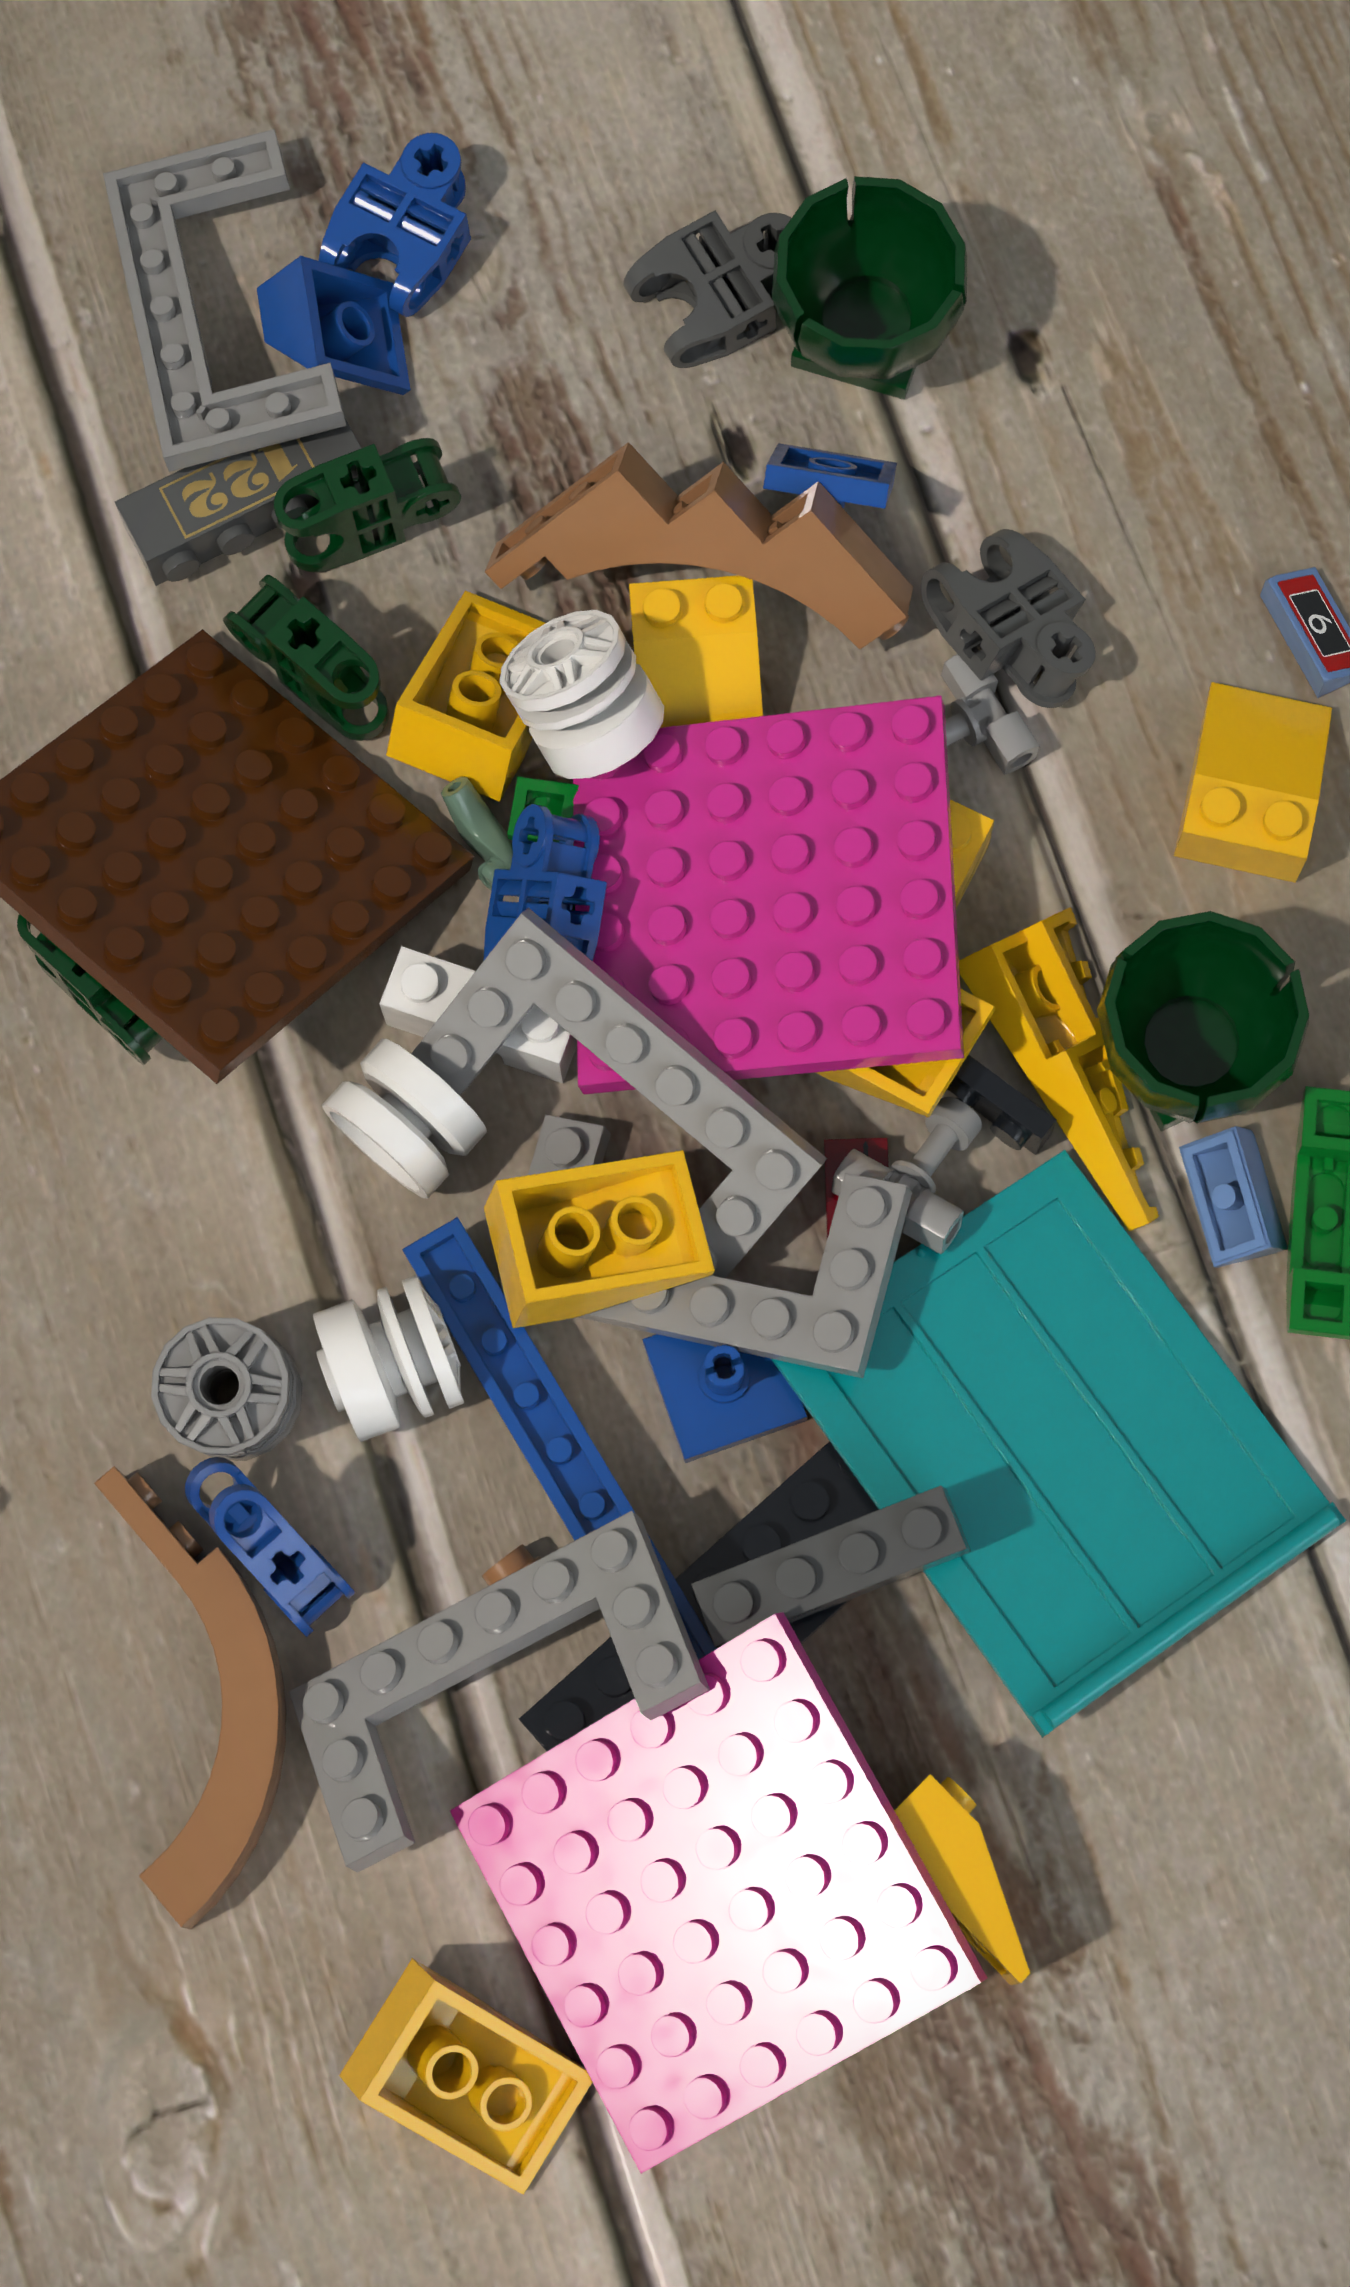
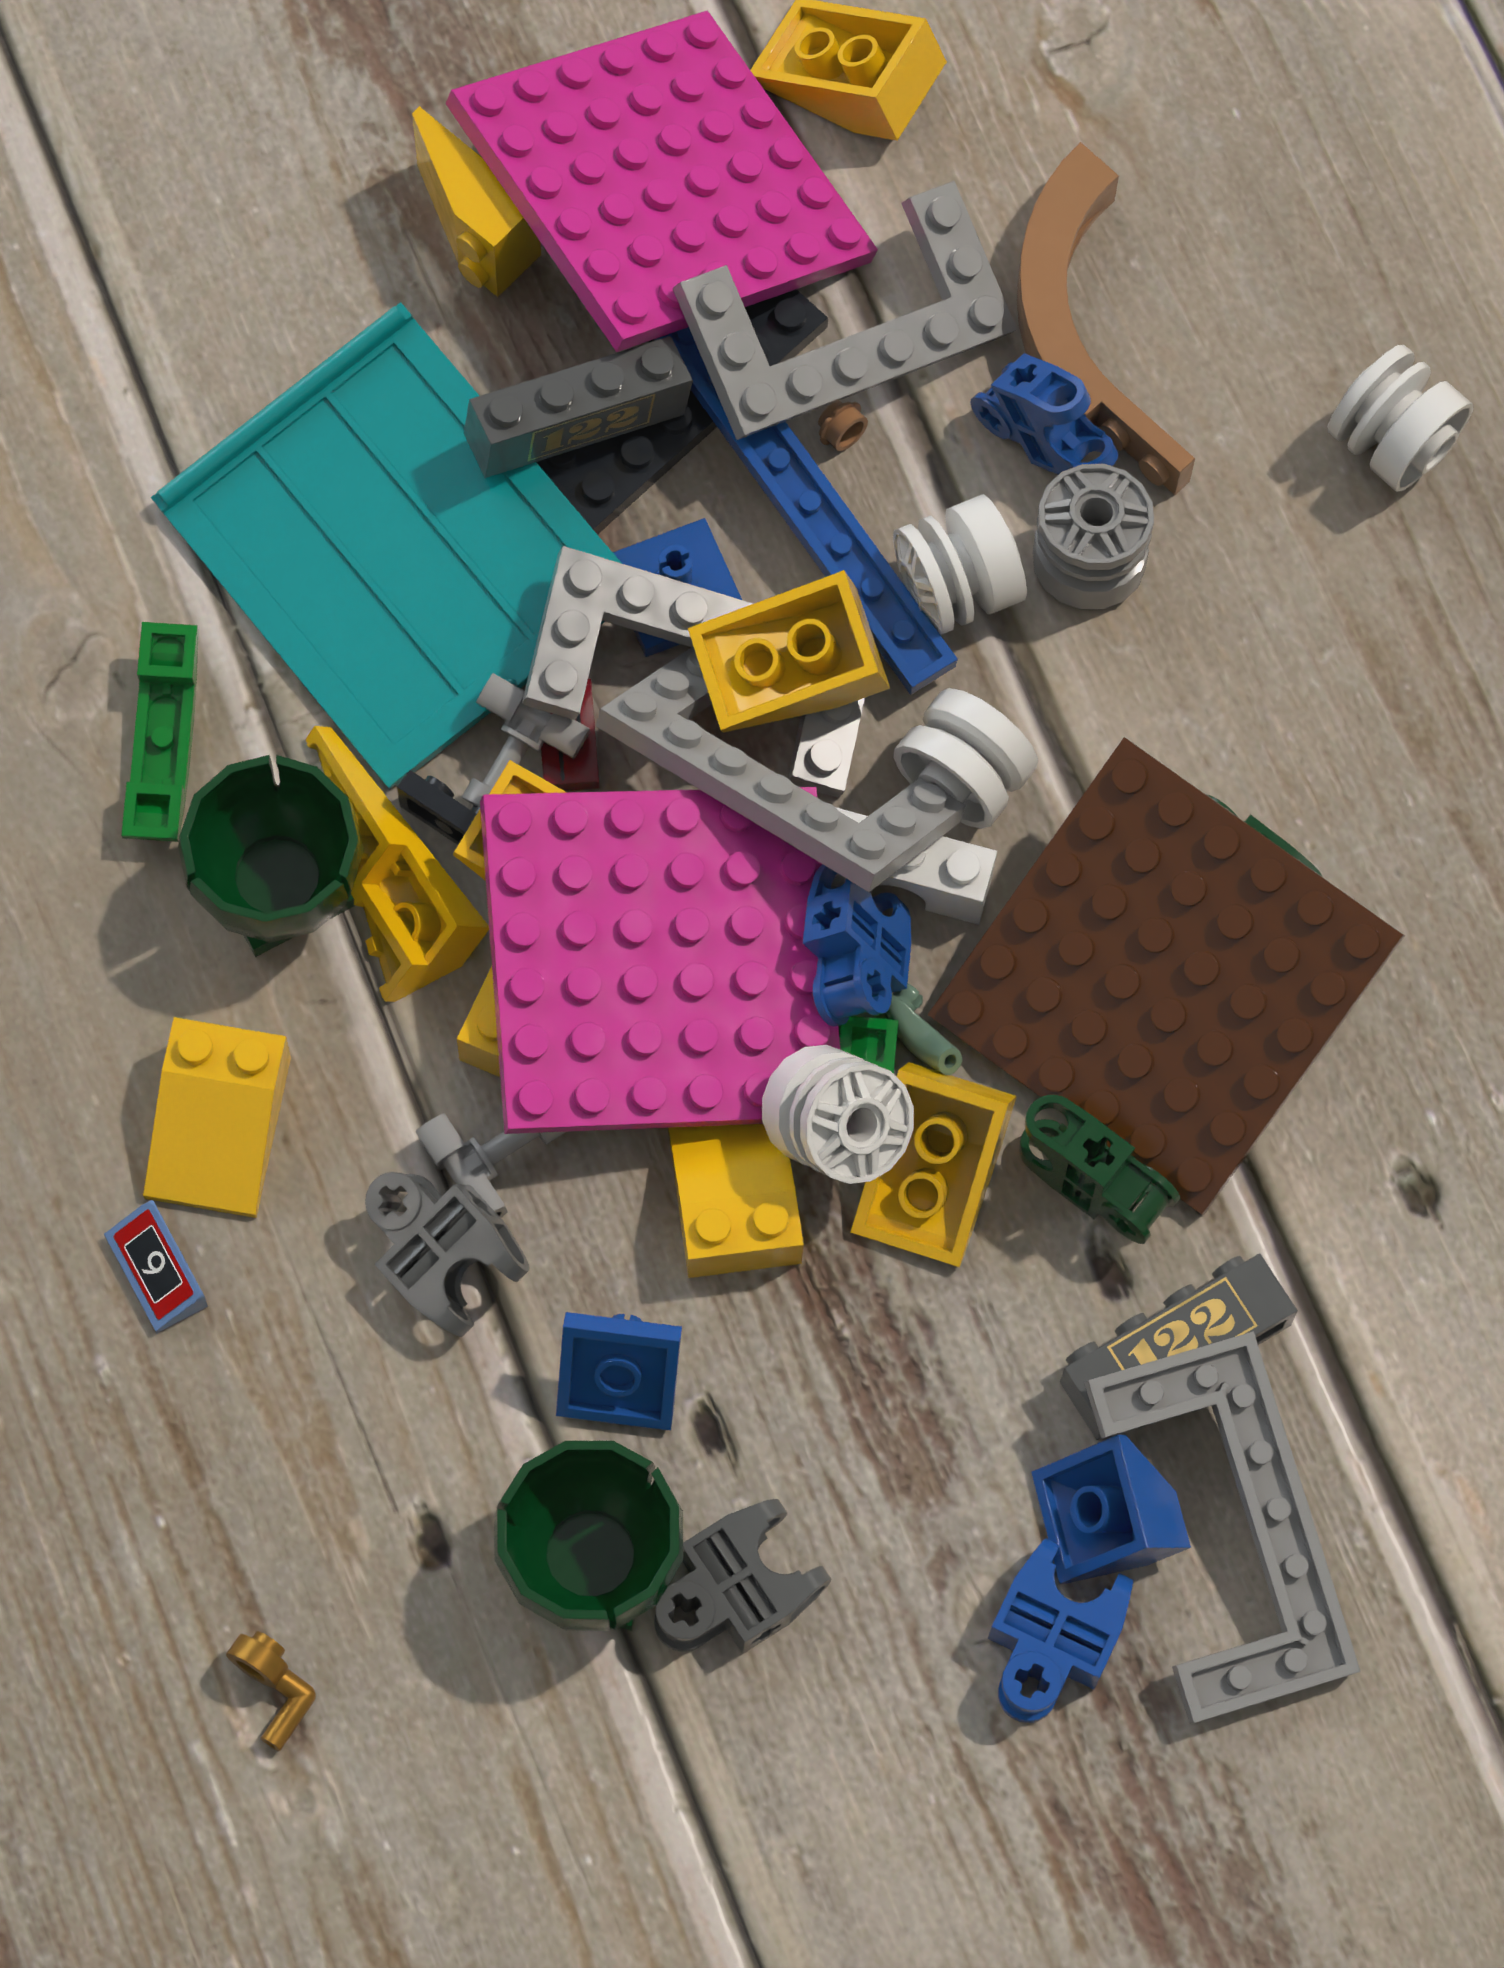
camera: 170 degrees right, 5 degrees down
dark green piece [274,438,461,572] -> none
medium nougat arch [485,442,913,649] -> none
medium blue slope [1179,1126,1287,1268] -> none
none -> pearl gold plate [226,1631,316,1751]

